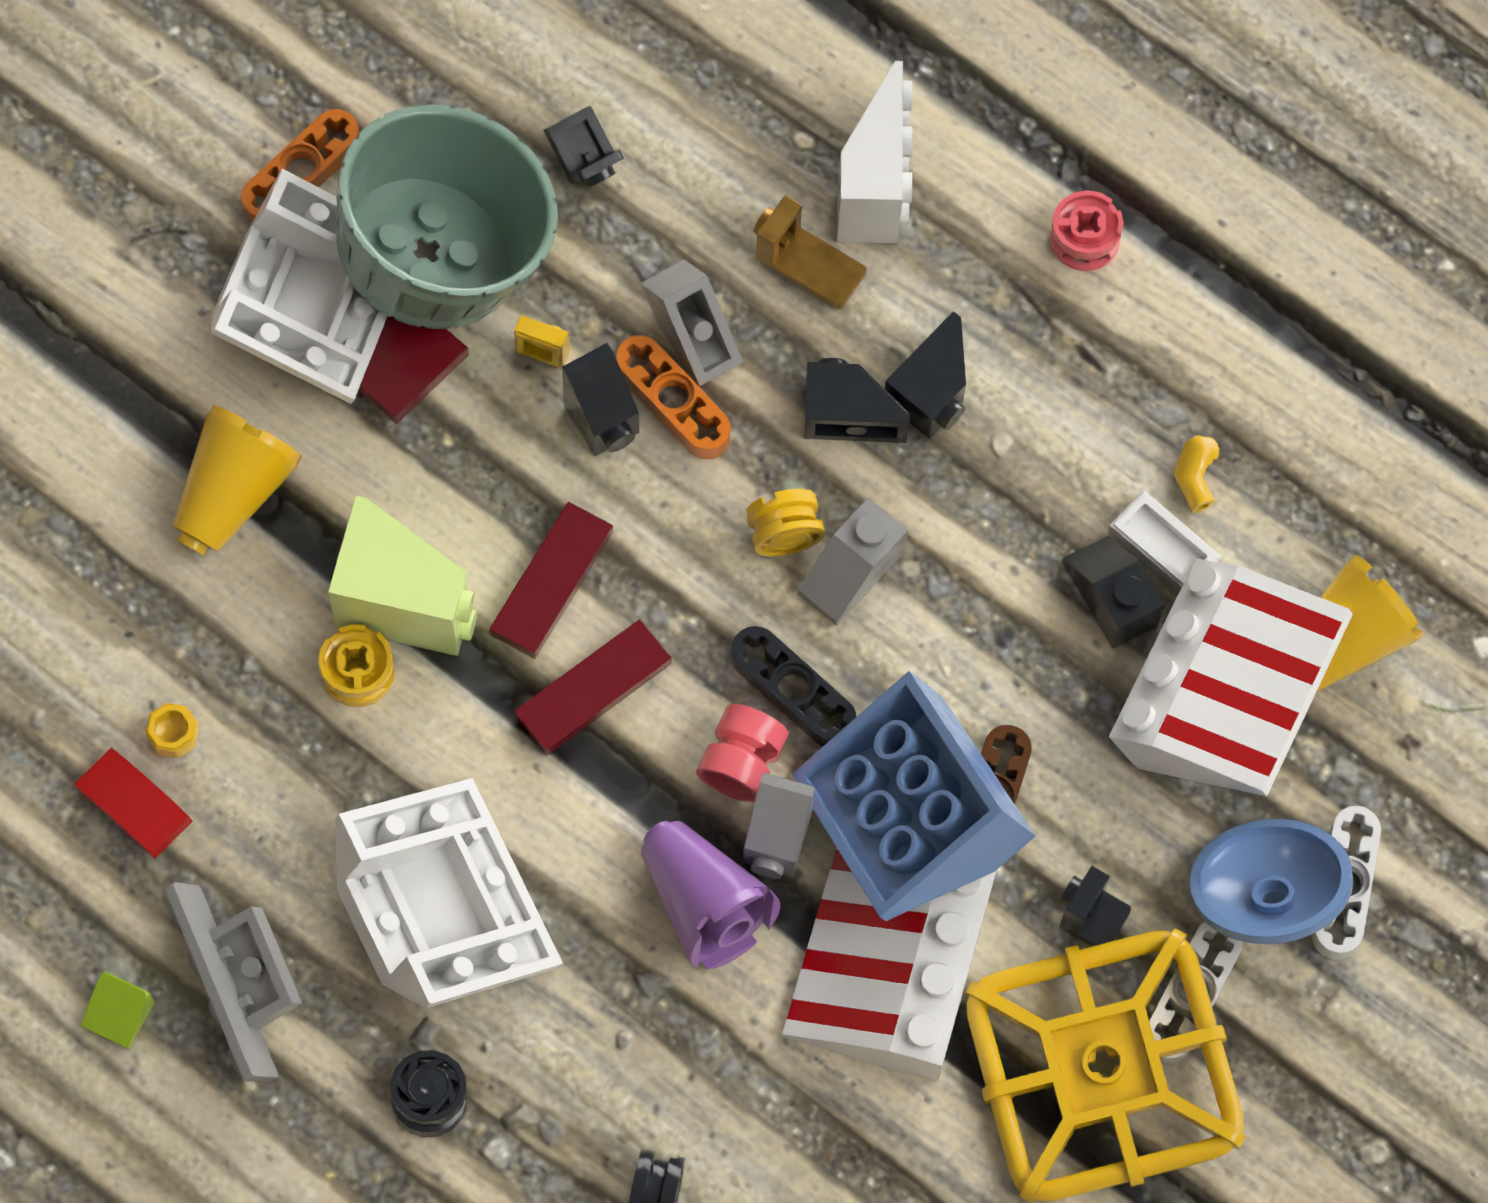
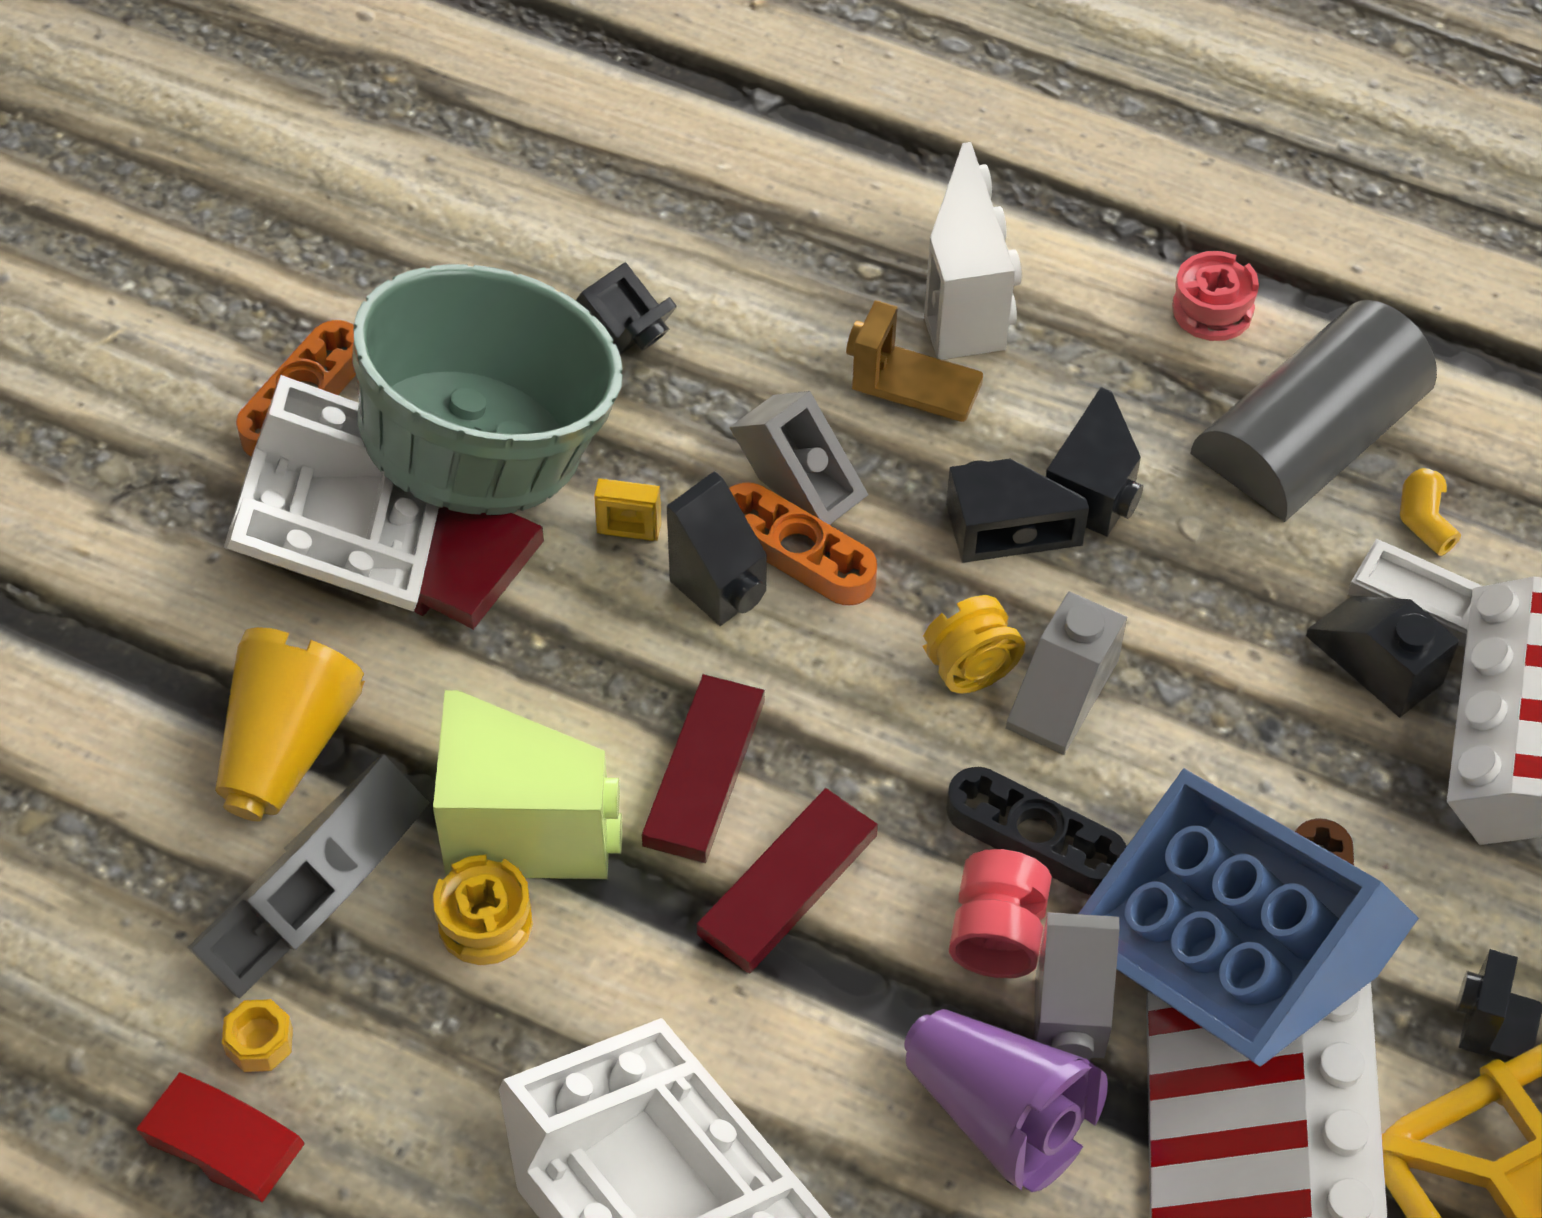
camera: 10 degrees left, 15 degrees down
none -> dark grey slope [187,754,430,999]
none -> dark grey brick [1190,300,1437,522]

